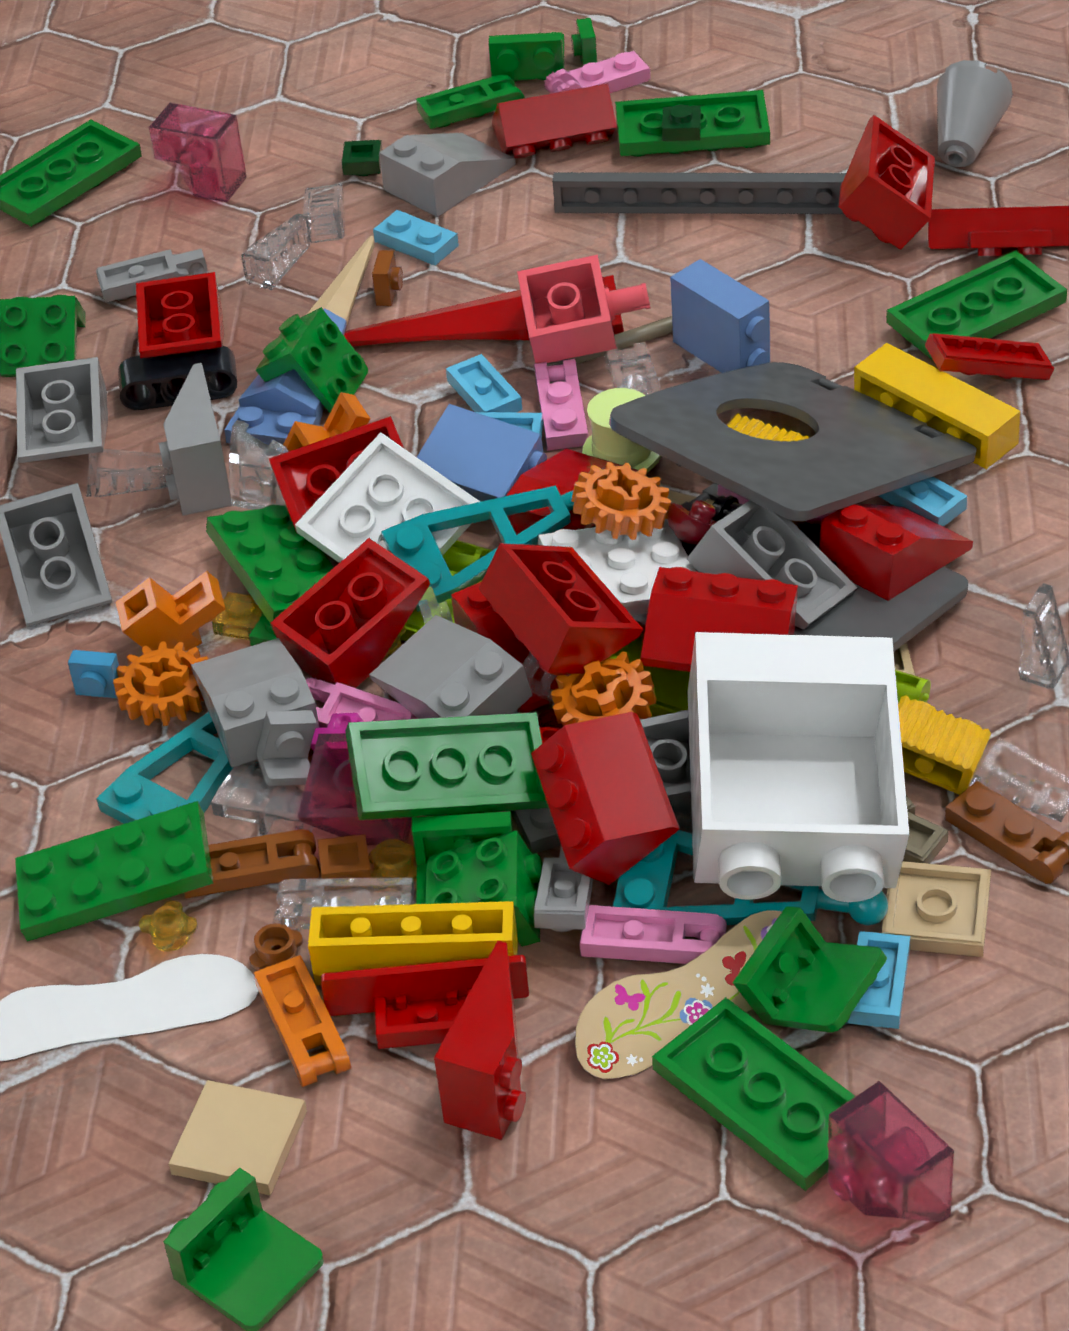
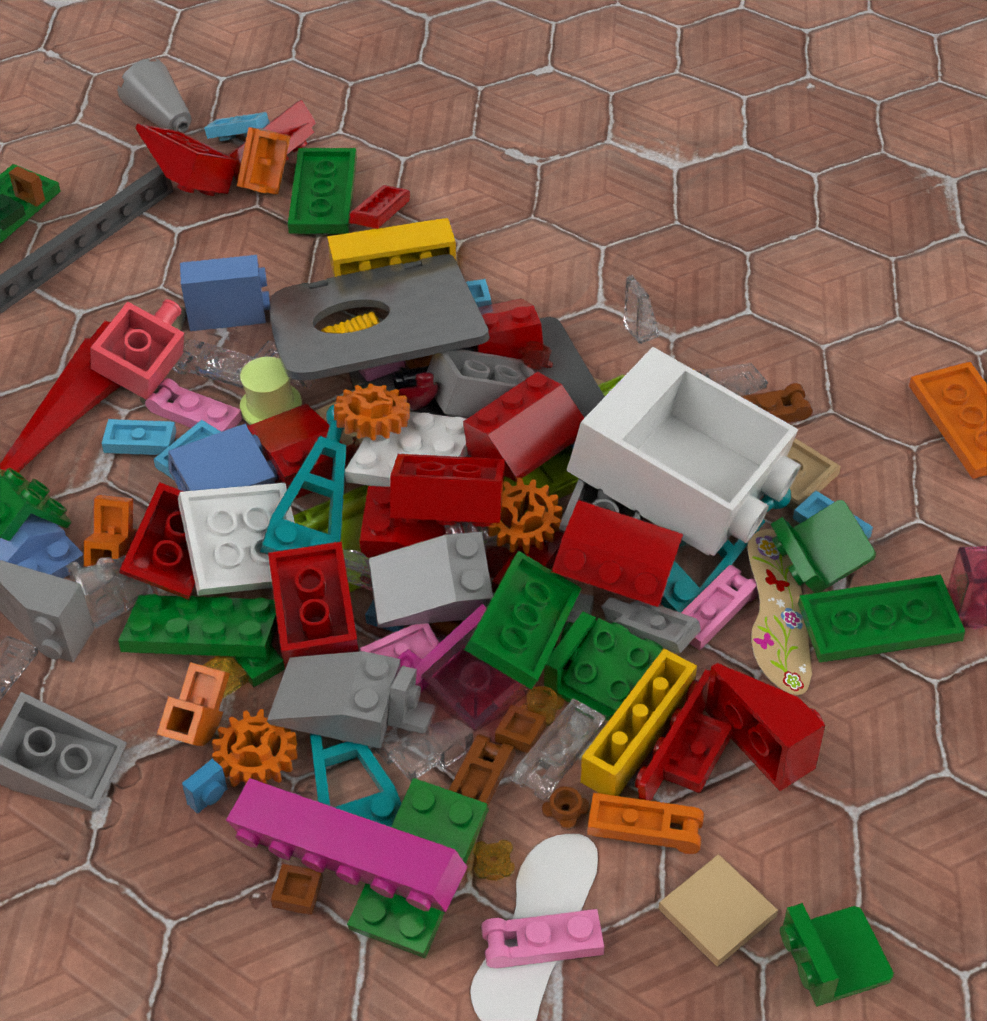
camera: 60 degrees left, 5 degrees up
none -> dark orange plate [9,166,45,206]
none -> medium azure plate [204,112,270,141]
none -> dark pink brick [226,778,467,912]
none -> orange hinge [237,127,290,194]
none -> dark orange plate [271,863,323,915]
none -> bright pink plate [481,909,604,968]
none -> clear red plate [518,341,553,370]

